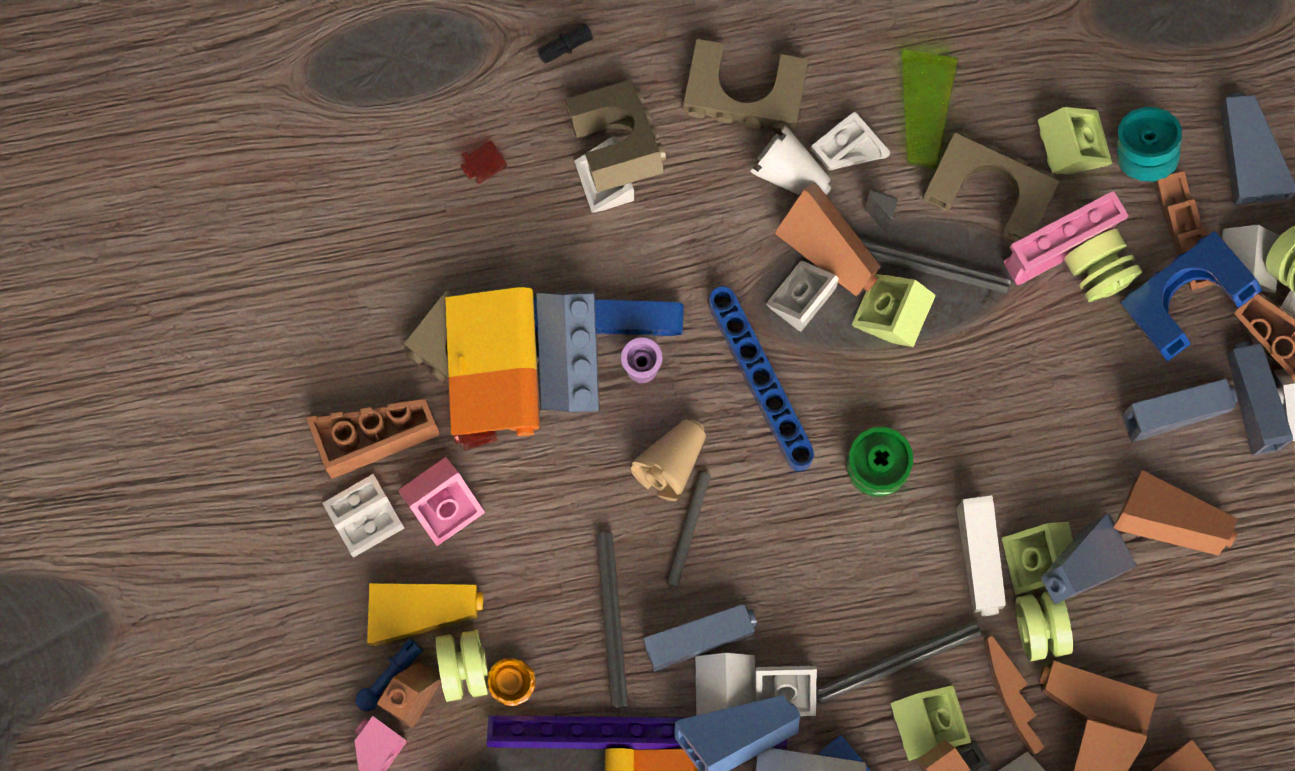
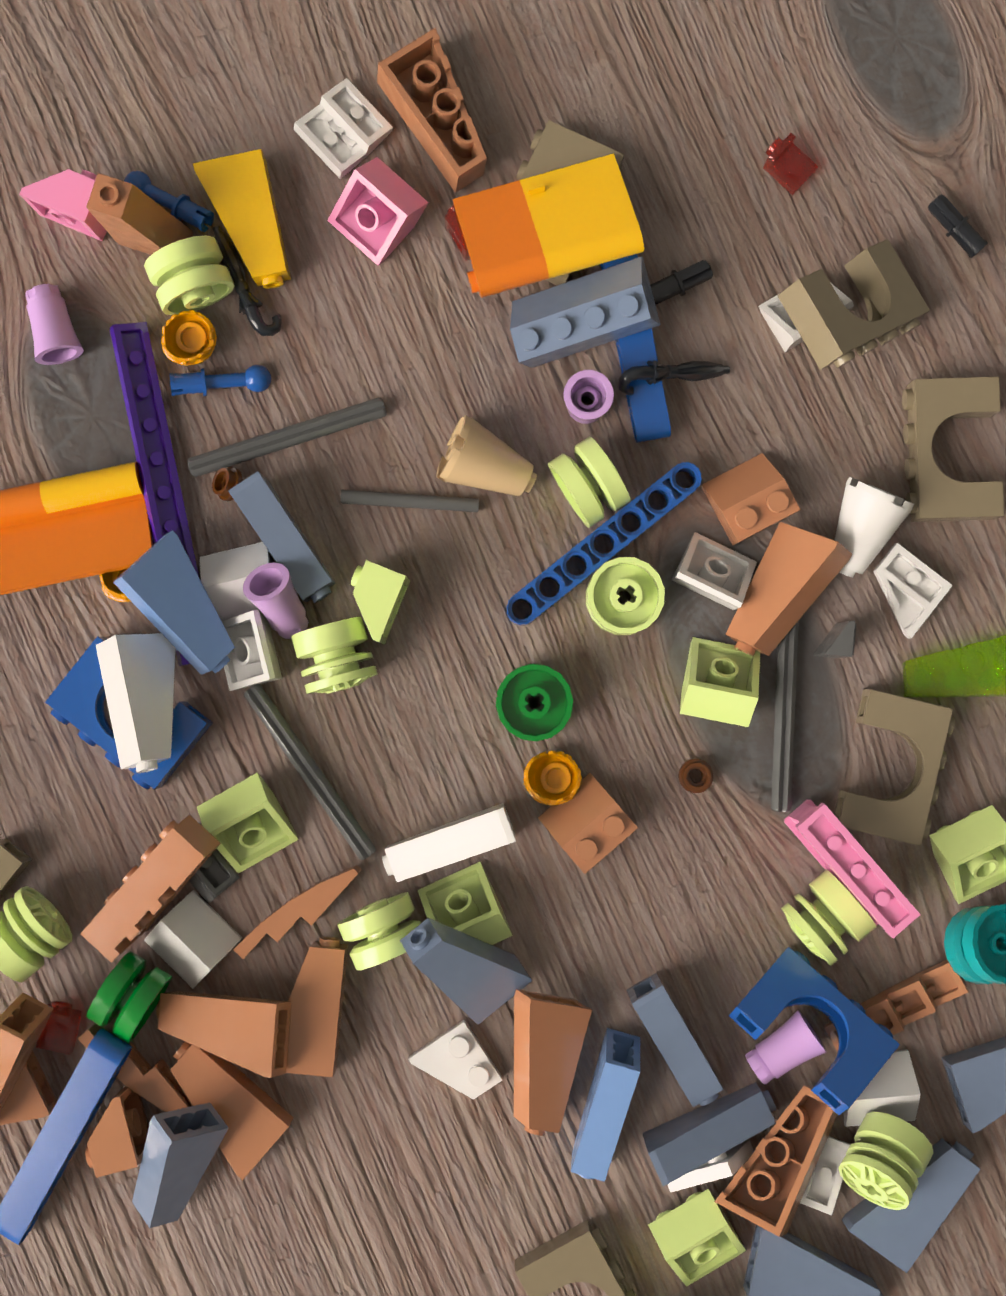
camera: 85 degrees right, 10 degrees up
none -> blue pin [169,365,271,396]
none -> black piece [212,226,282,336]
none -> reddish brown plate [212,467,243,501]
none -> lavender plant [243,563,309,639]
none -> yellowish green wheel [291,617,378,694]
none -> yellowish green slope [350,560,410,644]
none -> white wing [408,1019,503,1100]
none -> light orange hair [524,751,582,806]
none -> nougat slope [538,773,638,874]
none -> yellowish green wheel [548,436,631,528]
none -> medium blue slope [571,1028,640,1182]
none -> yellowish green wheel [586,557,665,635]
none -> black piece [618,360,730,395]
none -> black axle [650,260,713,305]
none -> reddish brown plate [678,759,714,793]
none -> nougat slope [701,453,801,546]
none -> lavender plant [745,1010,827,1085]

